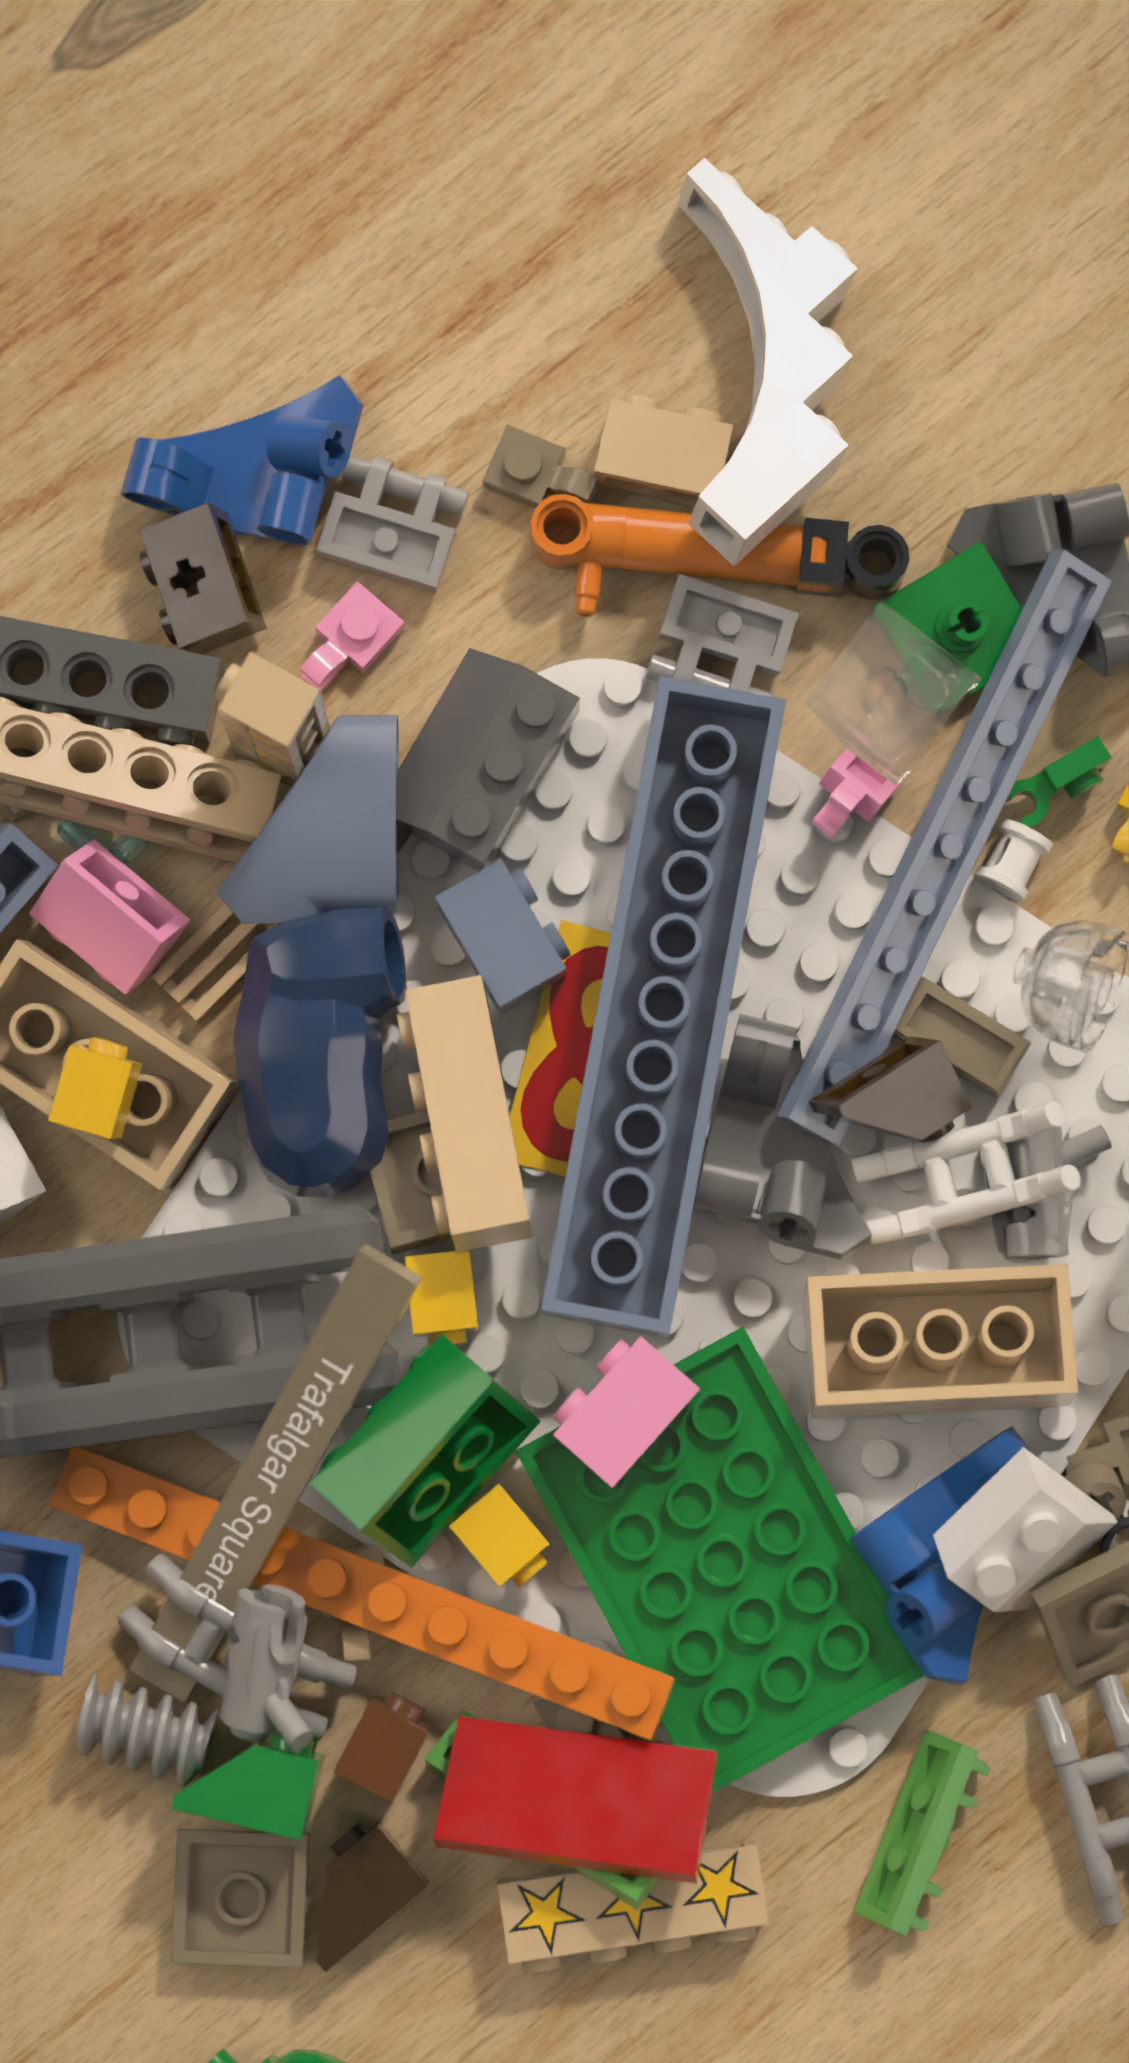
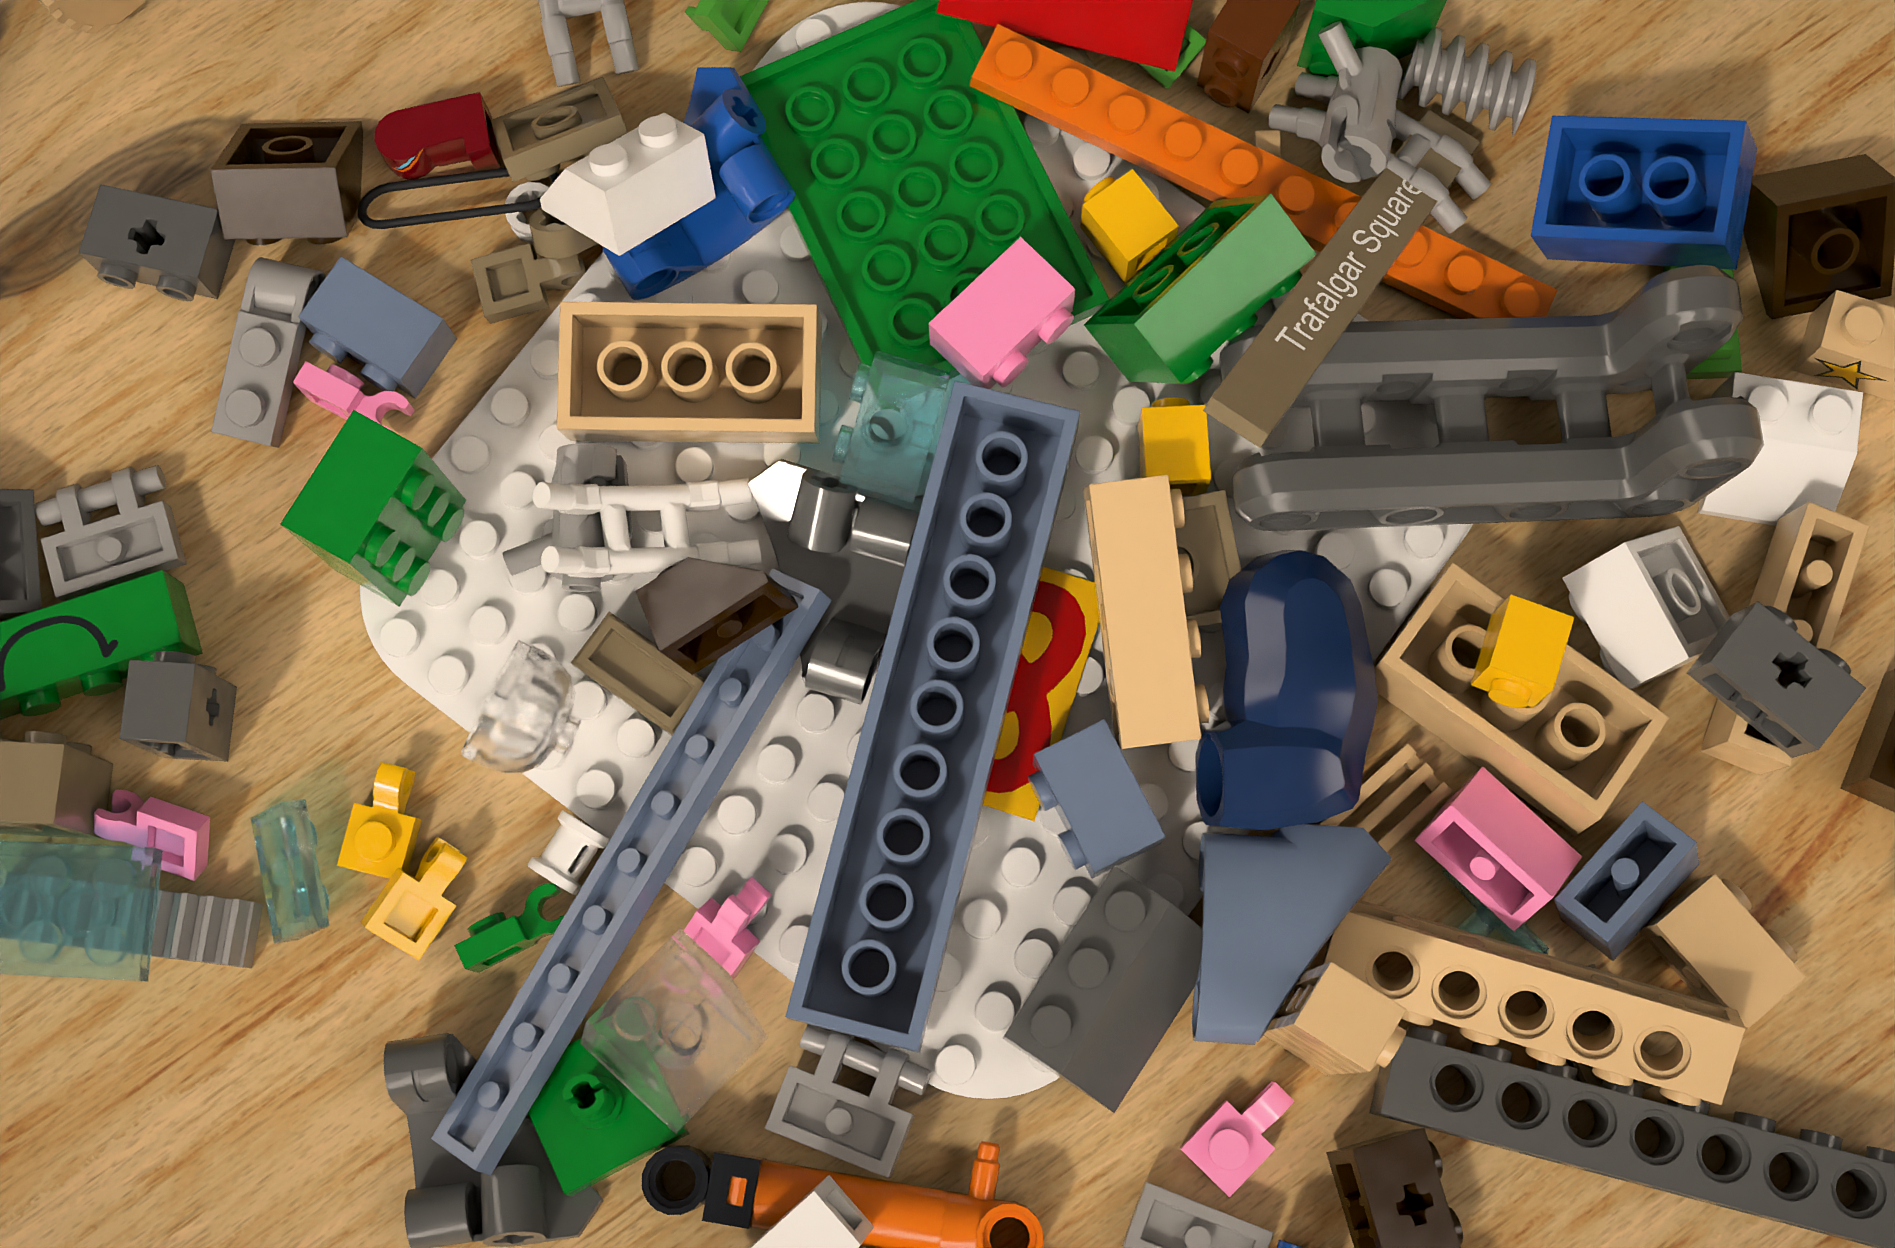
camera: 170 degrees left, 5 degrees down
none -> clear light blue brick [832,350,950,503]

